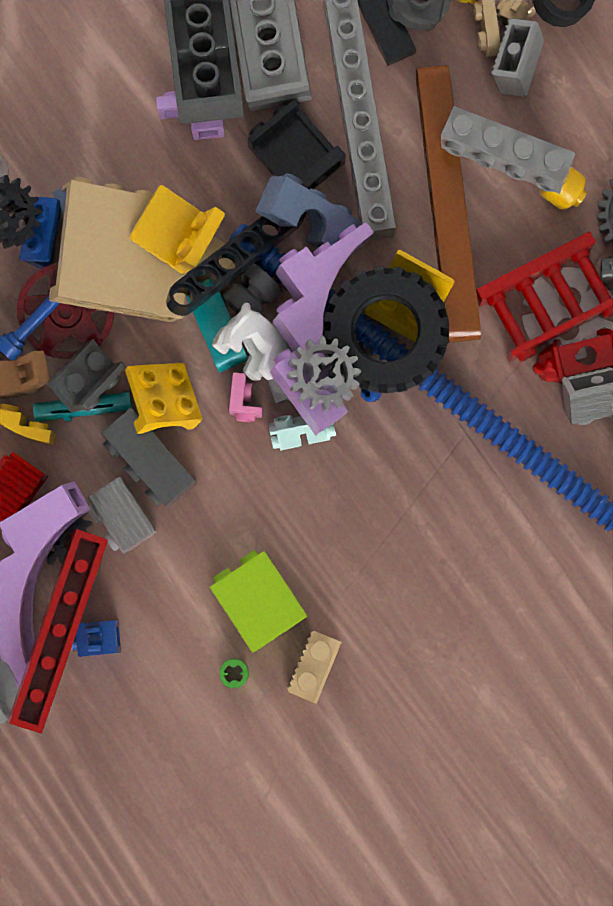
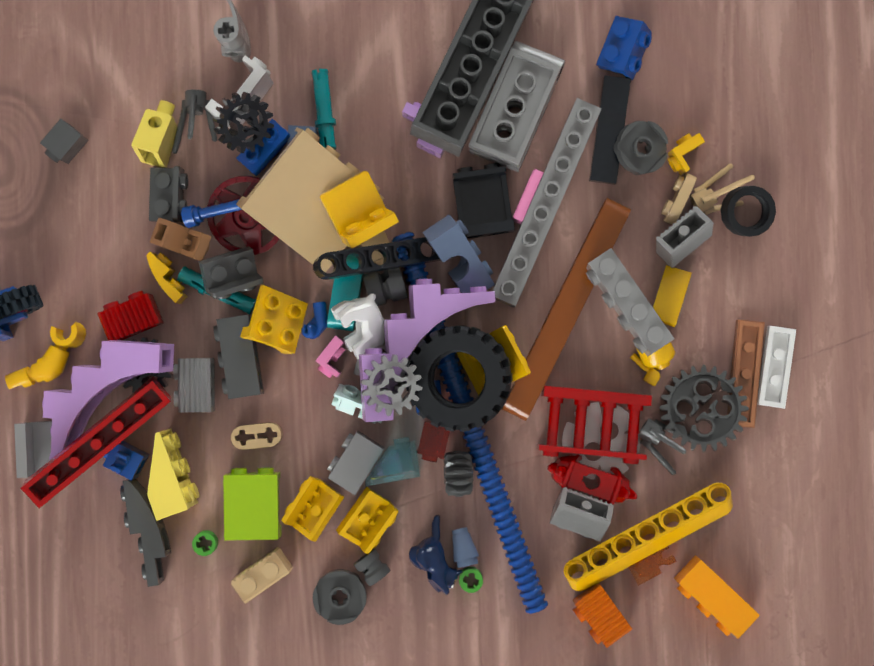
camera: 30 degrees right, 5 degrees up
none -> dark grey slope [120,479,171,587]
none -> light yellow slope [147,429,199,521]
none -> tan beam [231,422,283,450]
none -> yellow bracket [281,476,344,542]
none -> blue arm [302,302,328,339]
none -> teal pin [311,69,337,150]
none -> dark grey plate [313,569,367,625]
none -> light grey brick [327,431,385,495]
none -> yellow bracket [336,487,399,554]
none -> dark grey wheel [354,549,391,586]
none -> clear light blue slope [365,437,421,486]
none -> dark blue animal [409,515,462,595]
none -> clear red brick [417,421,450,462]
none -> dark grey gear [444,451,473,497]
none -> sand blue cone [452,527,479,568]
none -> bright green bush [459,567,483,593]
none -> bright pink tile [512,169,544,225]
none -> yellow hand [630,353,660,386]
none -> yellow slope [653,265,692,327]

